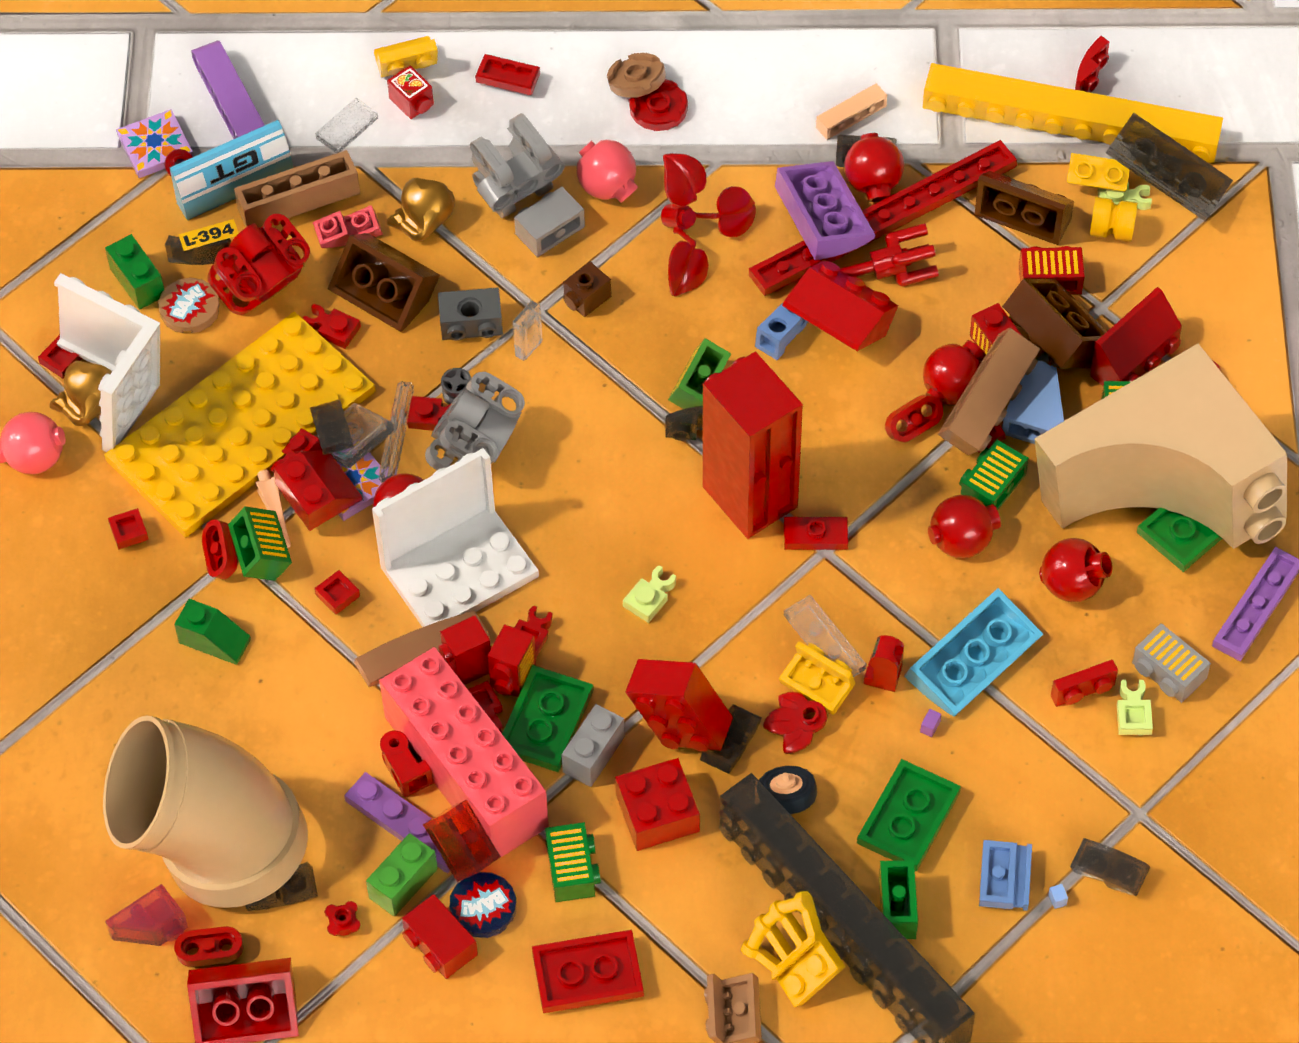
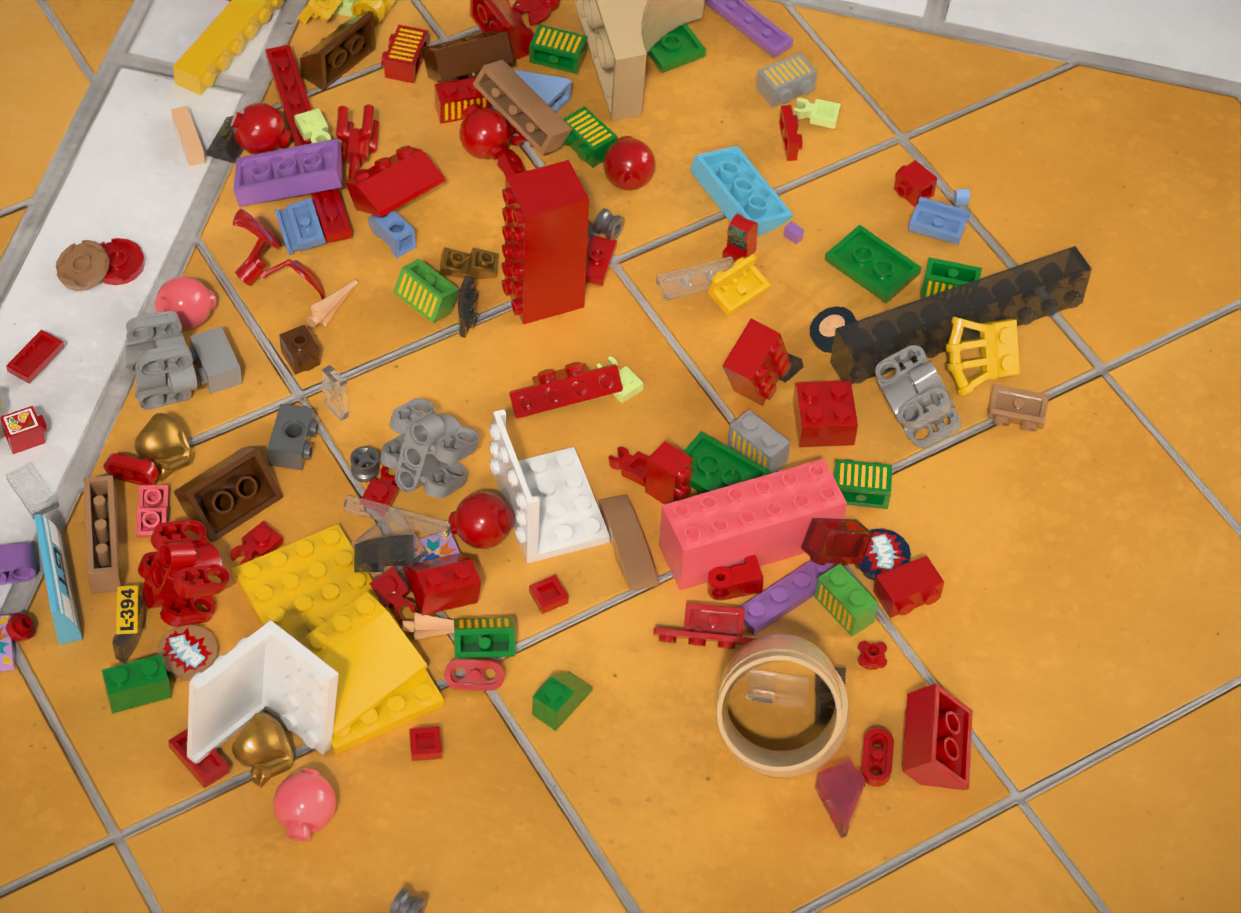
camera: 80 degrees left, 5 degrees down
red brick [438,615,491,685] -> none
red plate [532,929,644,1014] -> none
red plate [763,692,828,754] -> none
red brick [1039,538,1113,602] -> none
clear smoke slope [1070,838,1150,896] -> none
none -> red plate [103,453,159,485]
none -> medium blue plate [275,198,326,255]
none -> yellowish green plate [294,108,331,144]
none -> yellow slope [299,591,427,737]
none -> light nougat piece [307,279,358,327]
none -> red bracket [509,362,623,419]
none -> flat silver wheel [593,208,625,240]
none -> red bracket [653,603,757,649]
none -> light grey piece [875,345,961,449]
none -> red brick [894,160,938,208]

